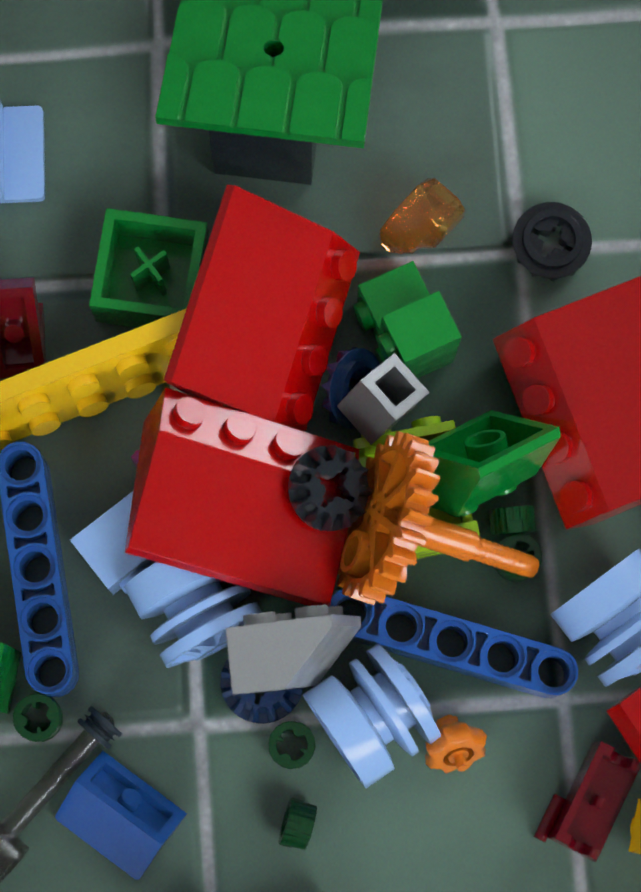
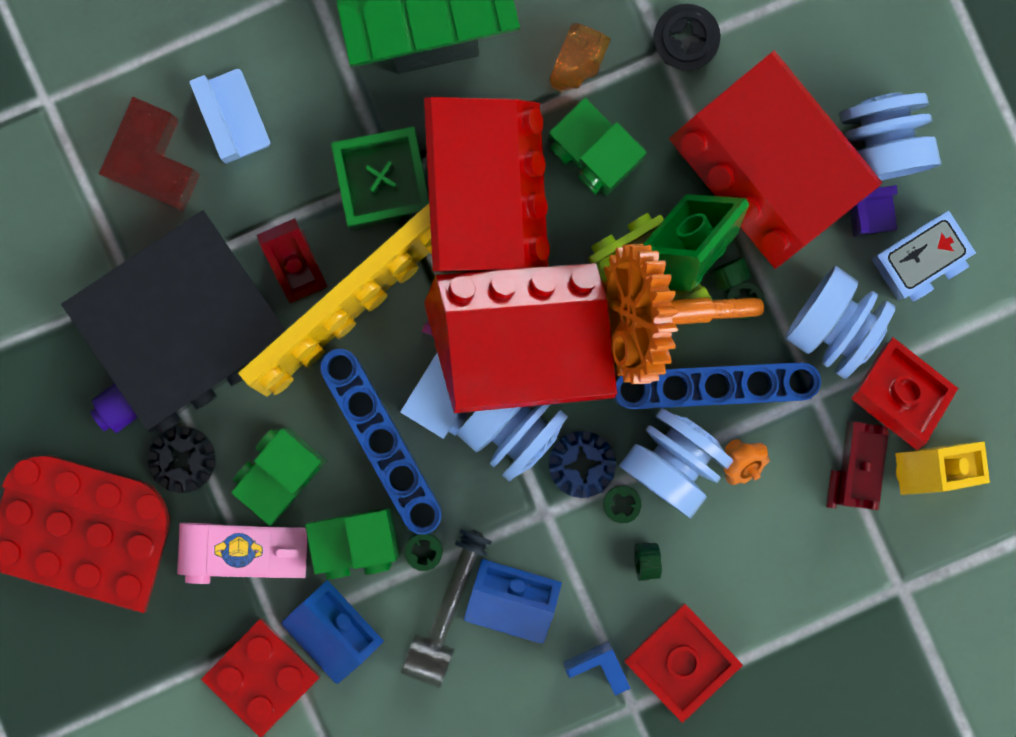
camera: 20 degrees left, 10 degrees up
light grey slope [226,605,362,694] -> none
black gear [288,445,373,531] -> none
dark blue gear [321,347,380,429] -> none
dark grey brick [337,353,430,445] -> none

